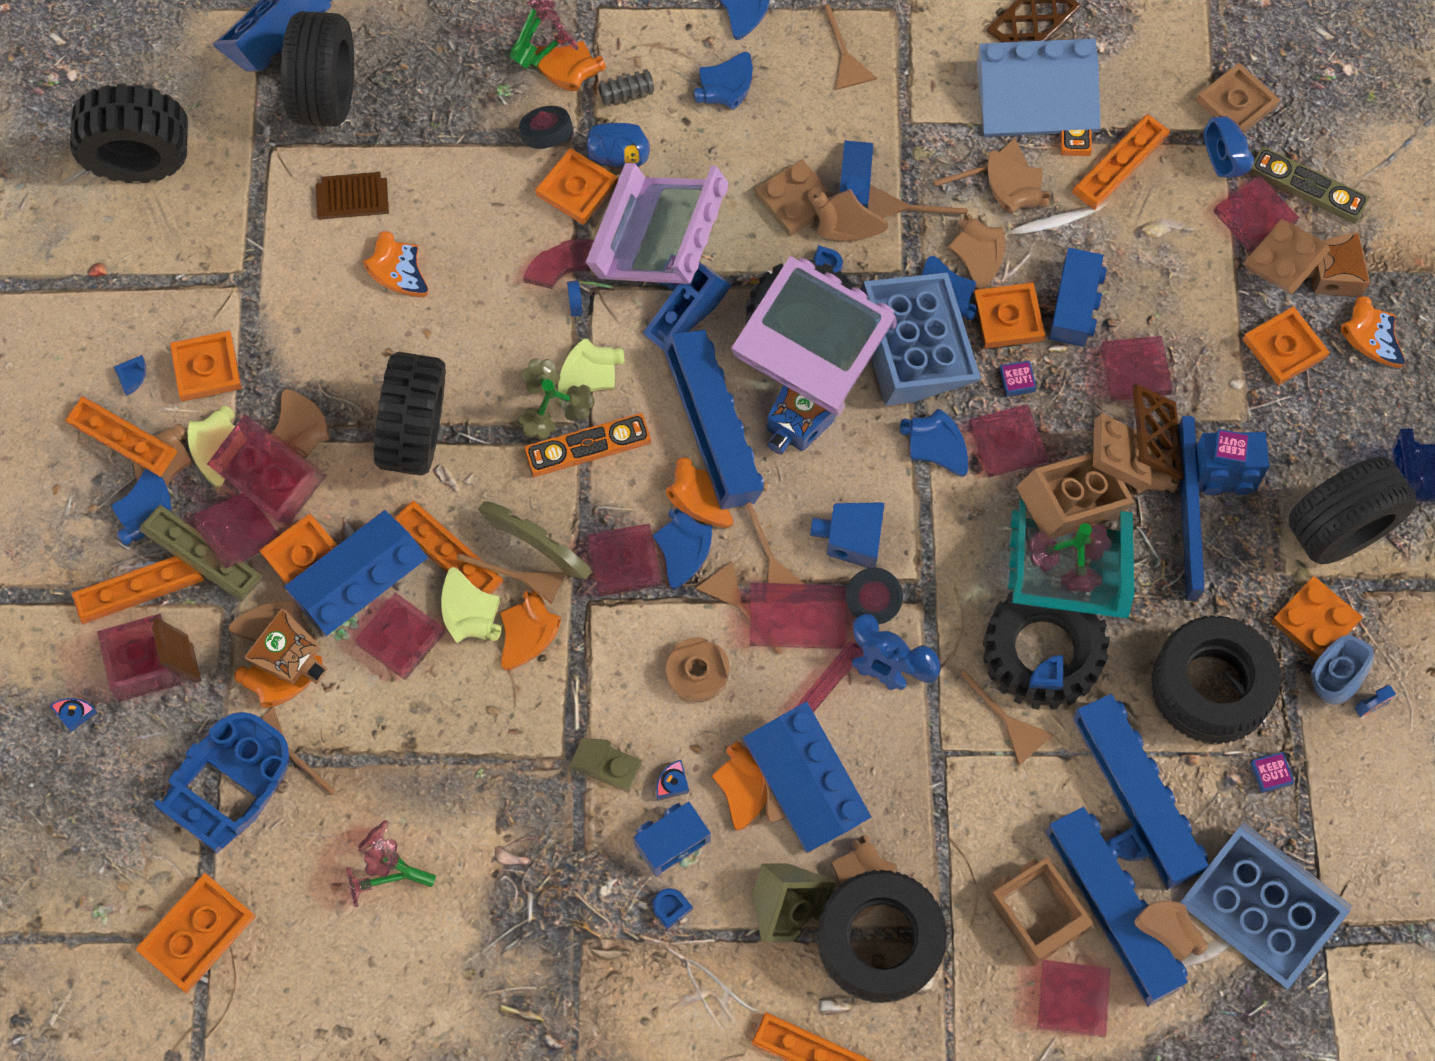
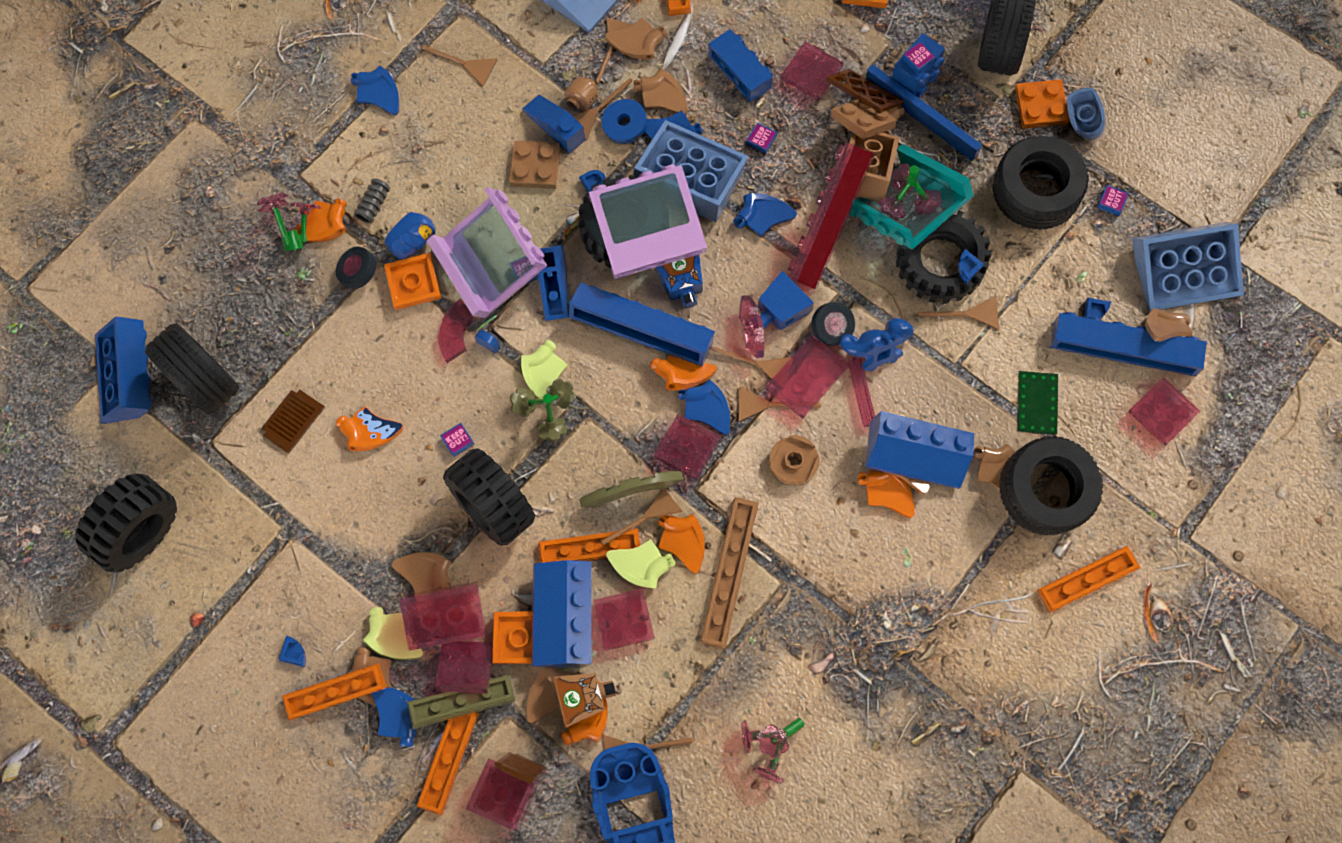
camera: 45 degrees left, 5 degrees up
orange plate [170,330,242,402] -> none
tile [524,413,652,478] -> none
olive slope [569,738,642,792] -> none
blue brick [633,801,711,877] -> none
blue tile [653,888,693,930] -> none
blue tile [656,760,689,801] -> none
blue arm [693,52,753,110] -> none
olive slope [752,863,836,943] -> none
medium nougat arm [811,189,888,241] -> none
clear pink plate [969,404,1048,478] -> none
orange plate [973,282,1045,349] -> none
medium nougat window [989,857,1094,966] -> none
blue brick [1073,693,1209,890] -> none
blue tile [1355,685,1396,718] -> none
none -> tile [440,423,475,457]
none -> medium nougat head [564,77,598,112]
none -> blue tile [601,99,648,144]
none -> medium nougat tile [700,497,759,649]
none -> clear pink tile [739,295,765,358]
none -> brick [788,142,875,289]
none -> dark green sticker [1018,371,1058,434]

